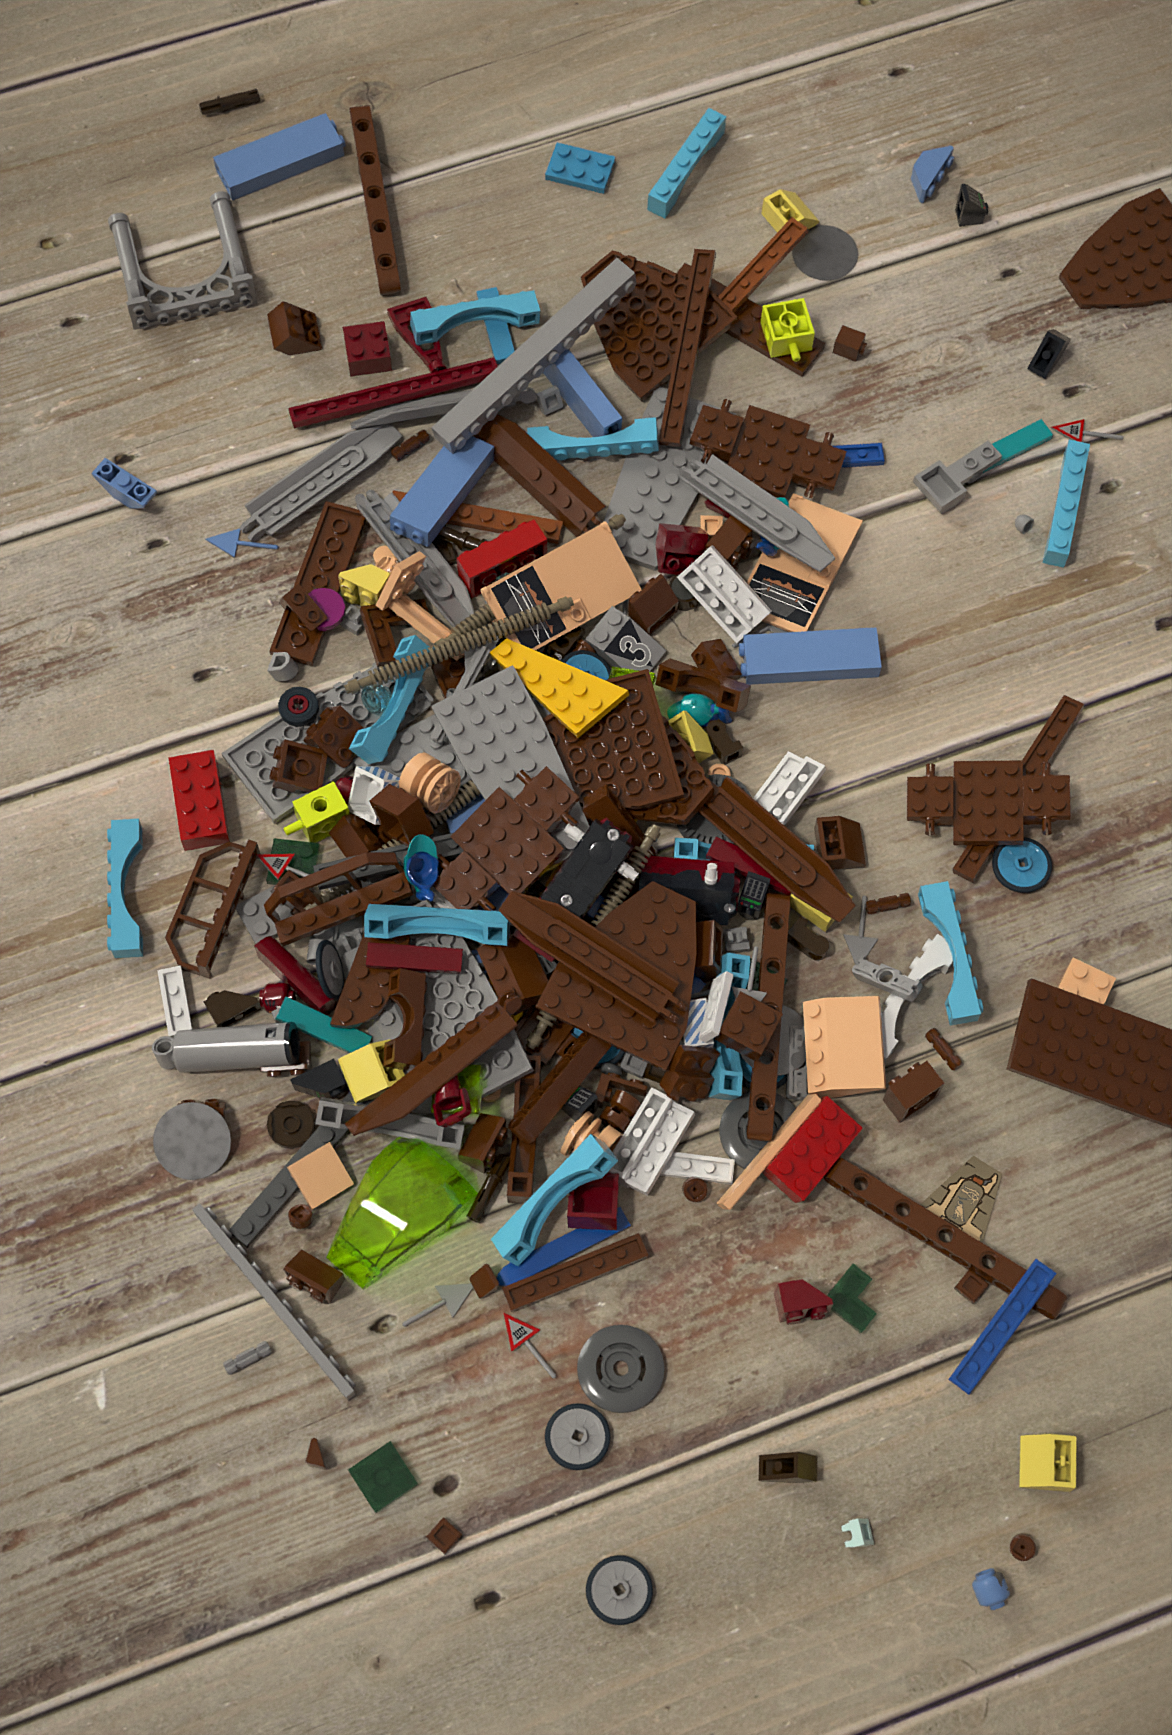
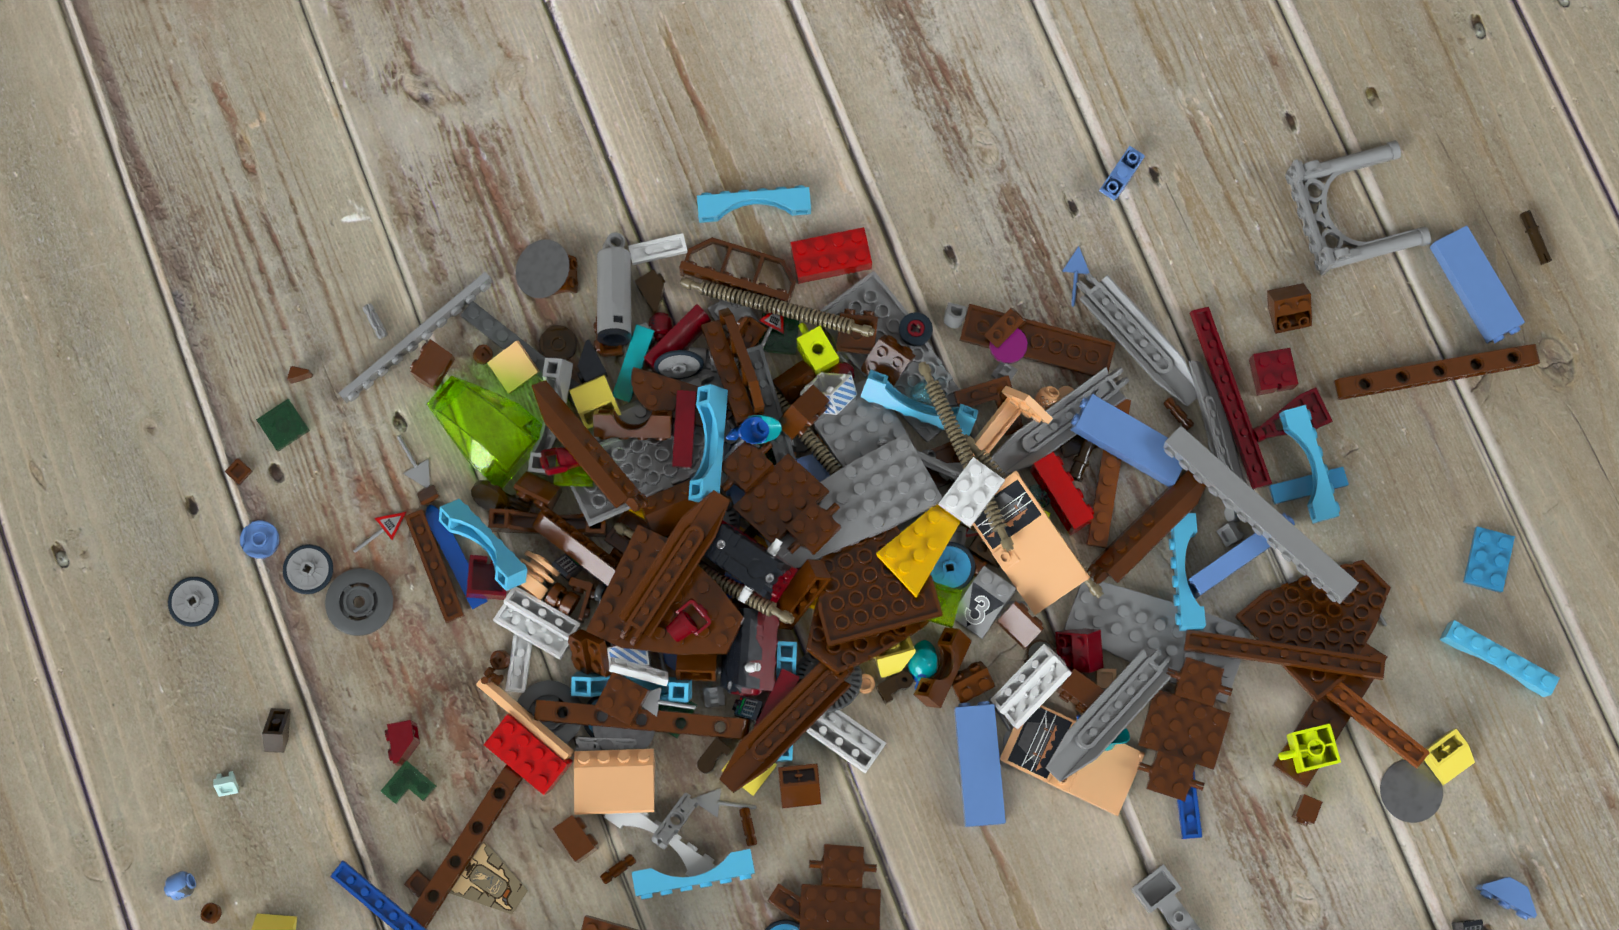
camera: 90 degrees right, 10 degrees up
light yellow slope [338,564,390,606] -> none
light nougat wheel [399,752,461,814] -> none
none -> medium blue tile [240,520,280,559]
none -> dark brown tile [471,480,508,511]
none -> reddish brown bar [481,667,504,686]
none -> dark red piece [666,599,711,642]
none -> dark tan hose [680,277,875,337]
none -> white plate [938,457,1005,528]

